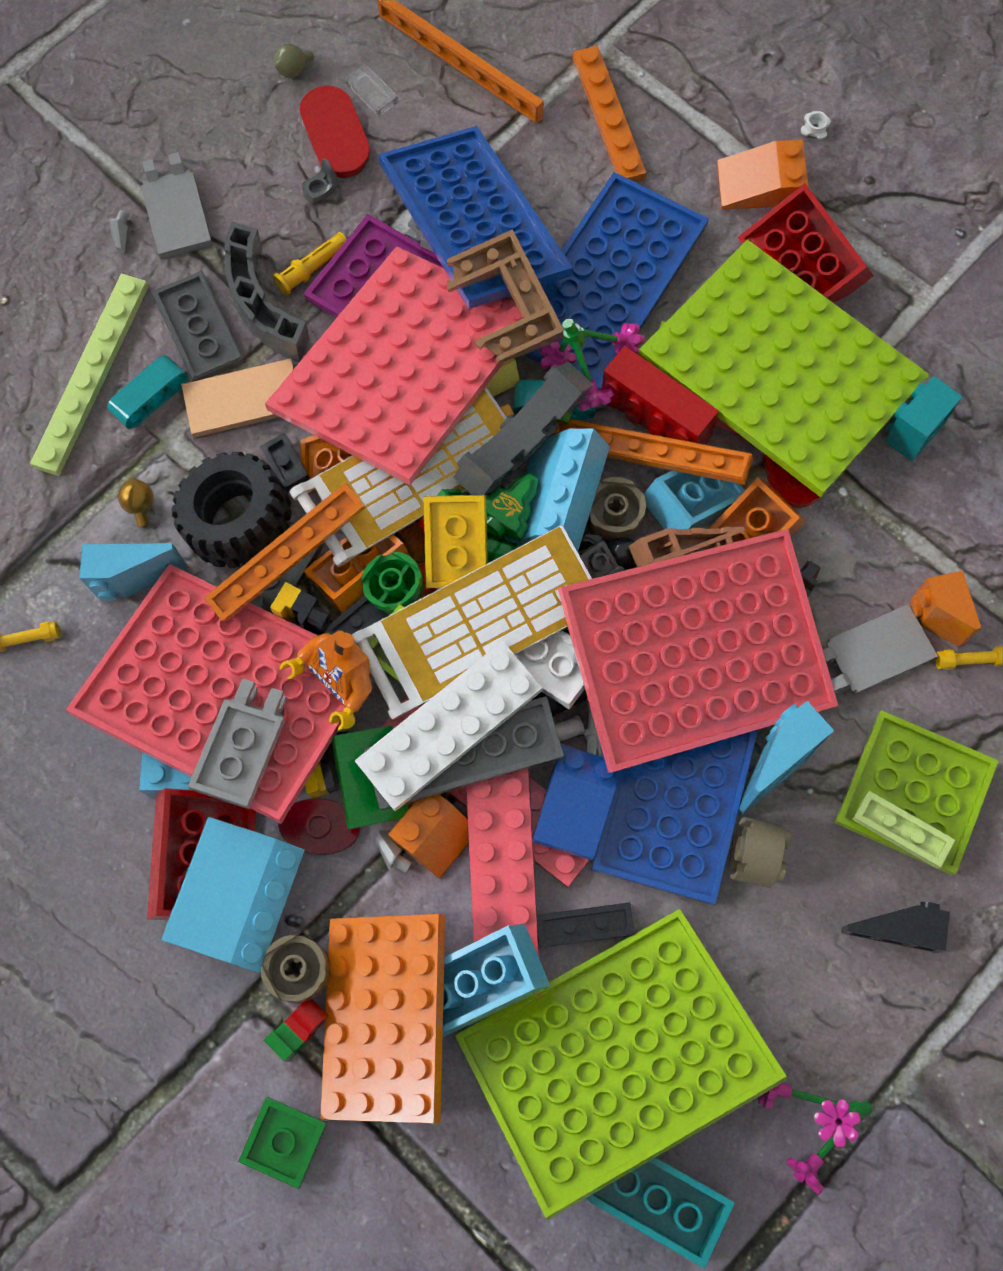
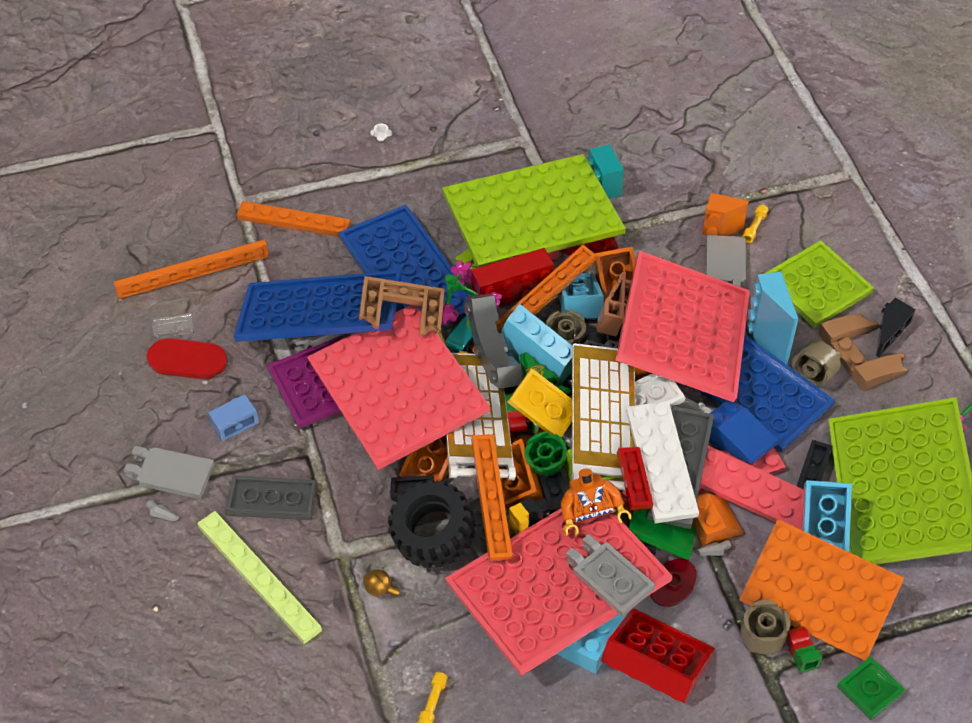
camera: 65 degrees left, 20 degrees down
medium azure slope [79,543,187,601] -> none
teal beam [107,355,188,429] -> none
medium azure slope [161,817,305,973] -> none
light nougat tile [181,358,294,438] -> none
dark grey brick [224,222,310,362] -> none
yellow pin [272,232,347,296] -> none
olive piece [274,44,314,78] -> none
dark grey hair [302,158,339,204] -> none
orange slope [717,140,808,210] -> none
red slope [737,183,874,303] -> none
yellowish green plate [852,791,955,869] -> none
none -> medium blue brick [208,394,259,442]
none -> red plate [617,447,654,510]
none -> medium nougat wedge [818,314,907,391]

